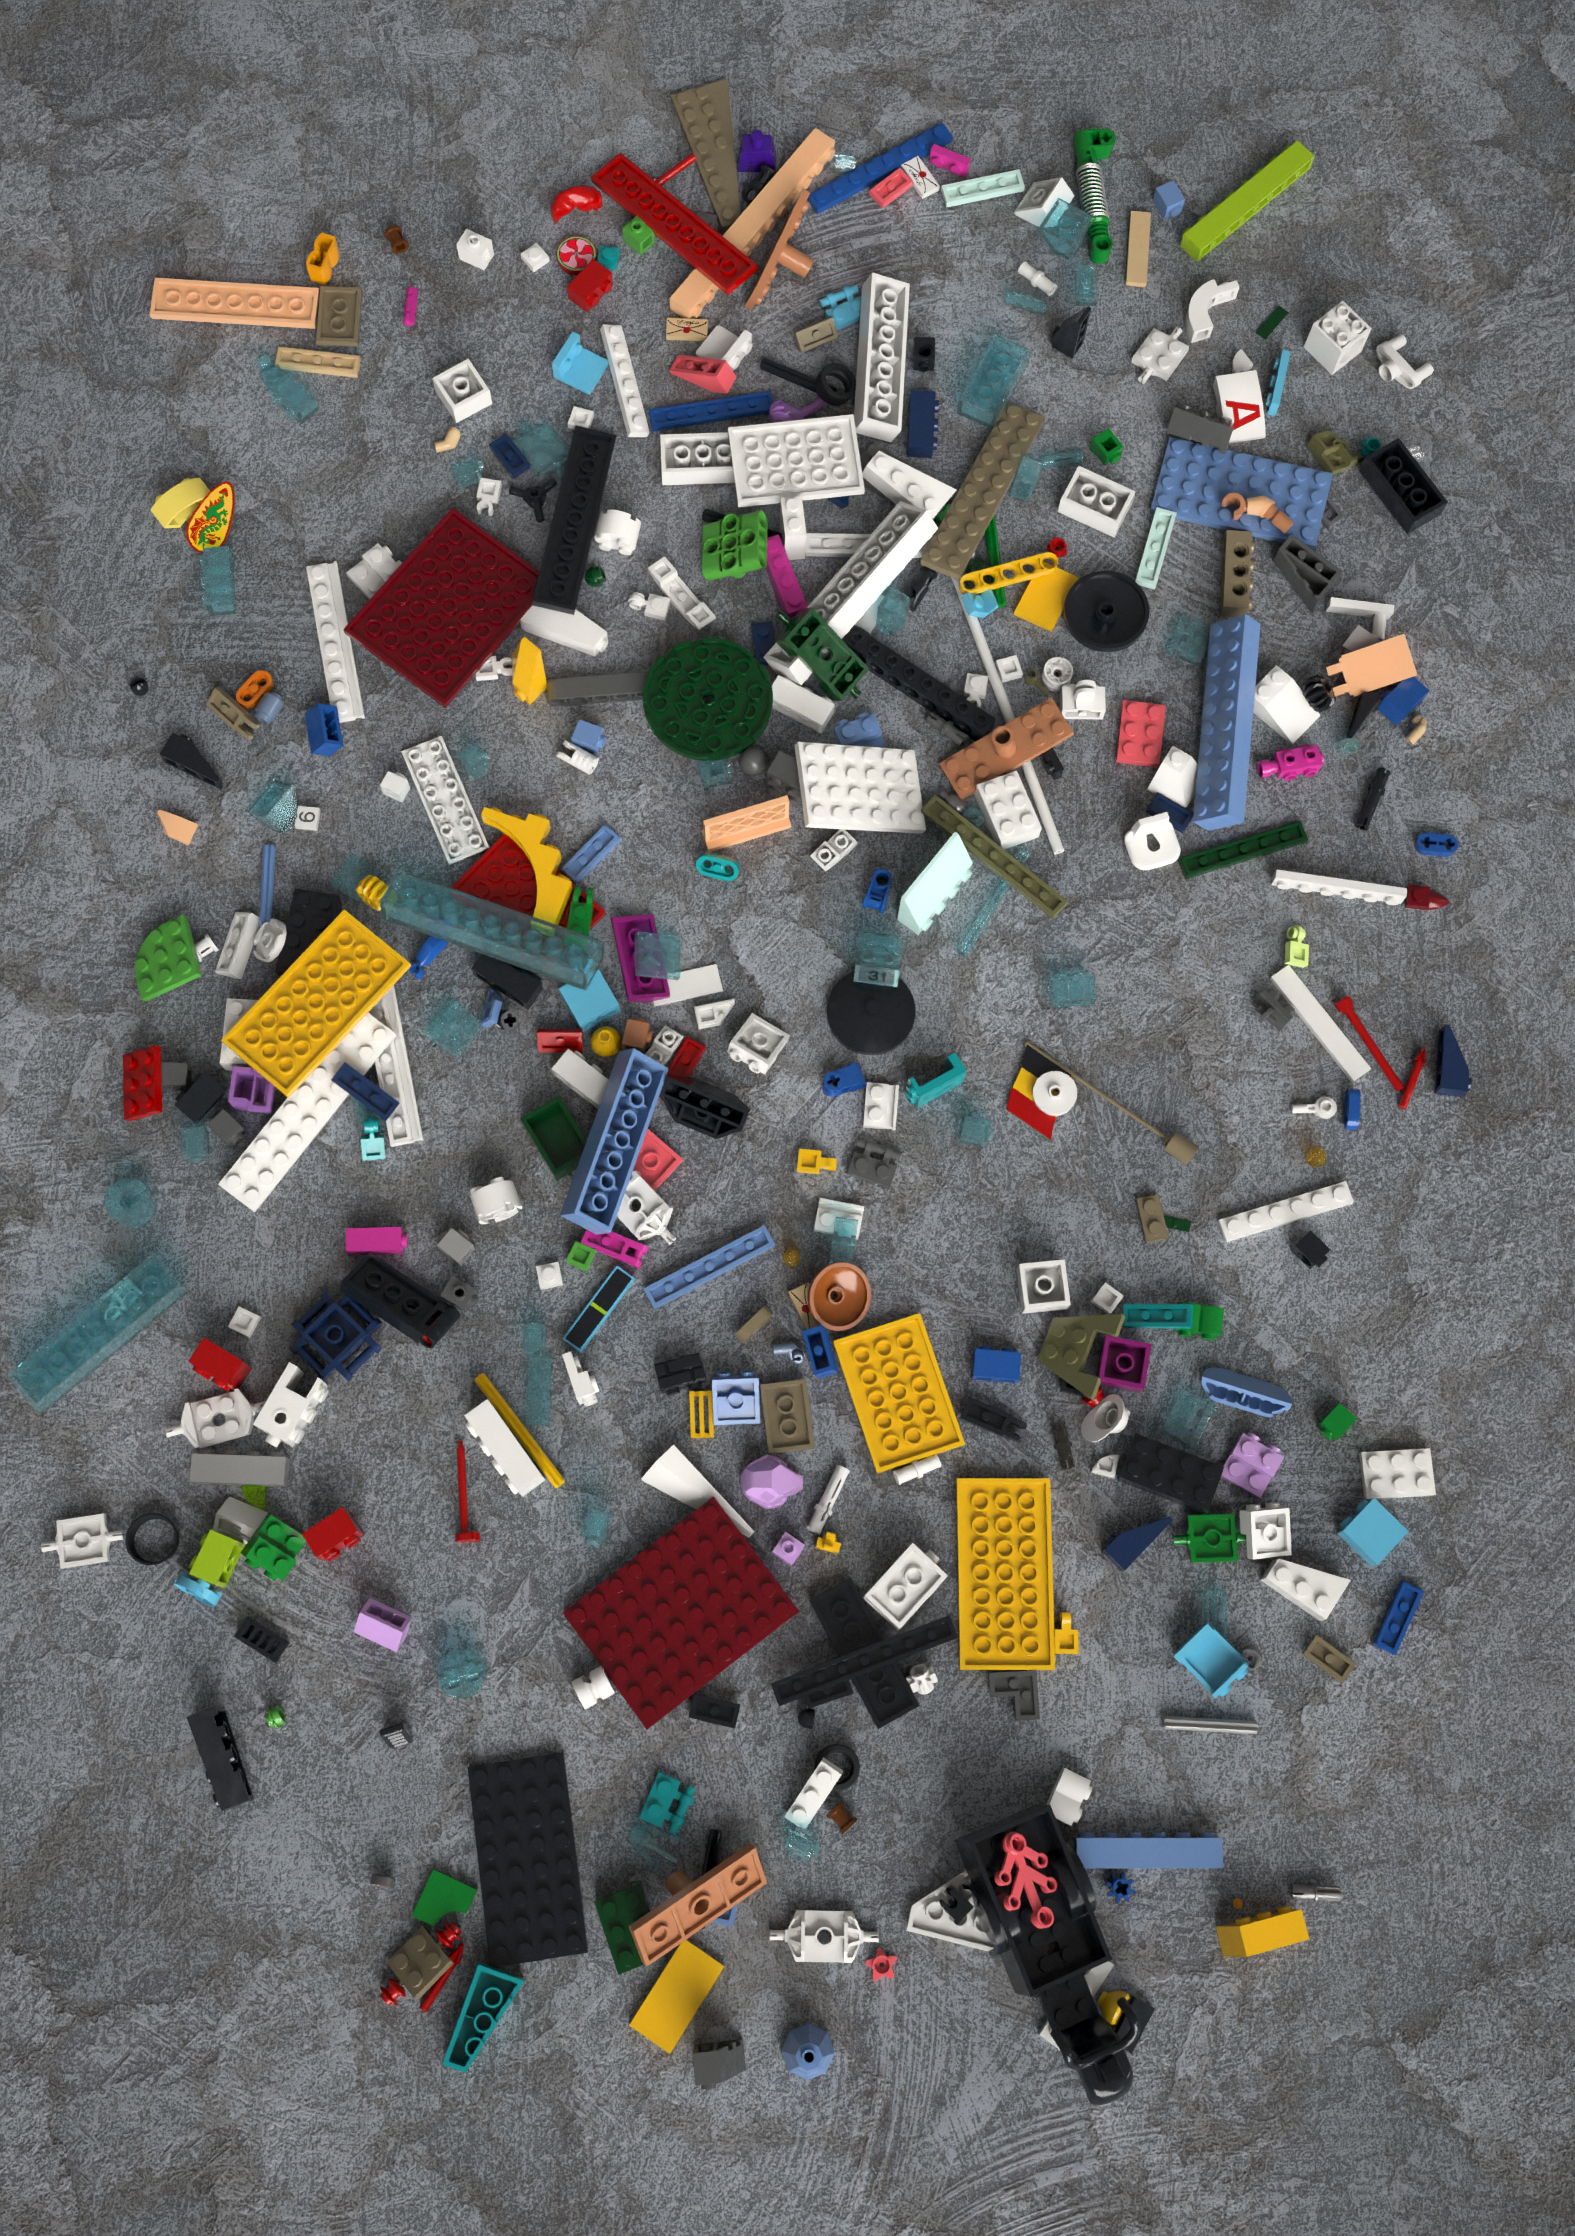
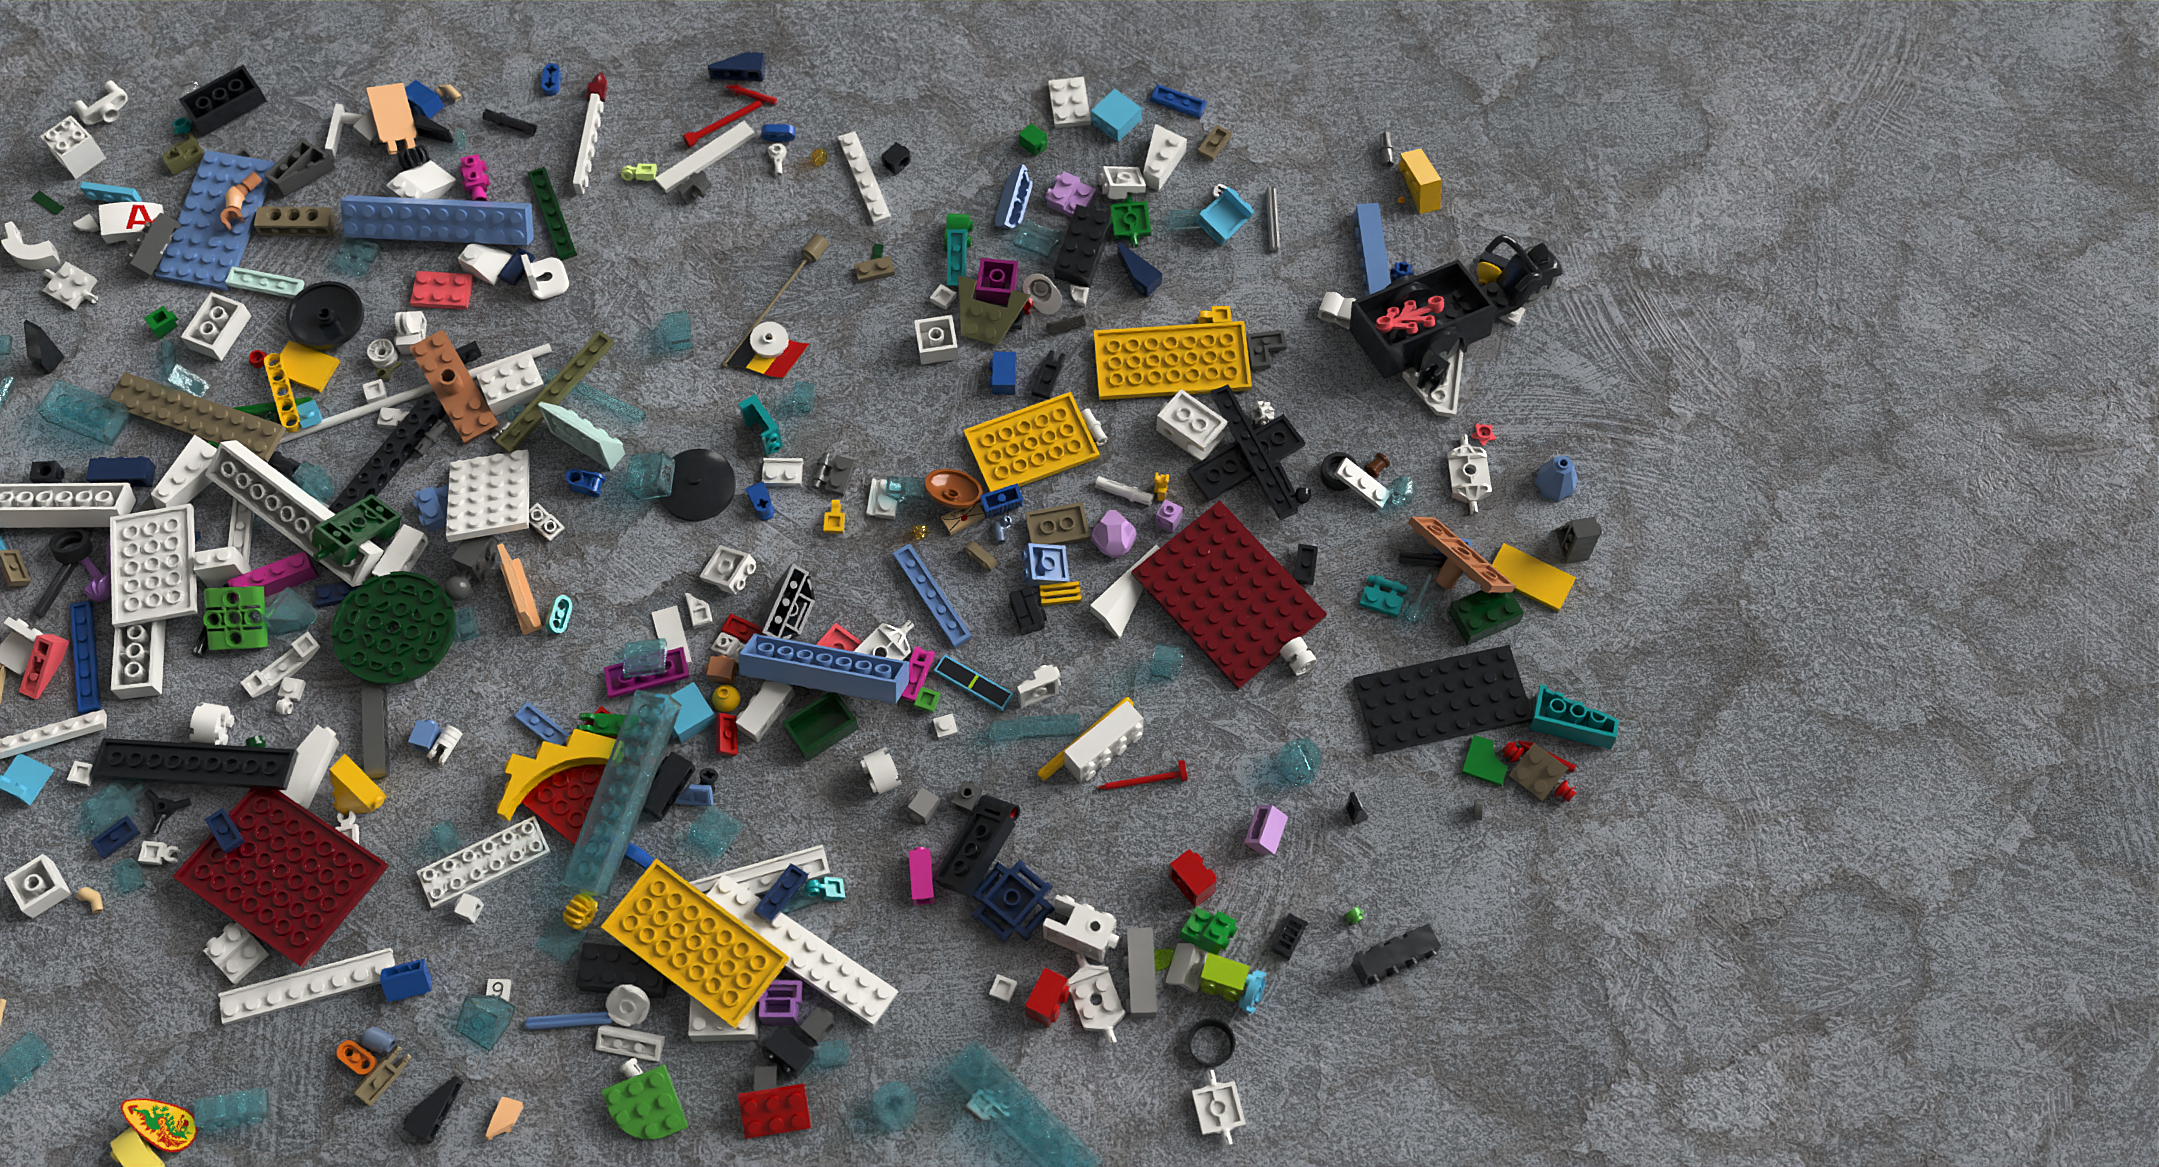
camera: 90 degrees left, 10 degrees down
none -> dark blue plate [204,808,245,854]
none -> clear light blue slope [261,587,318,636]

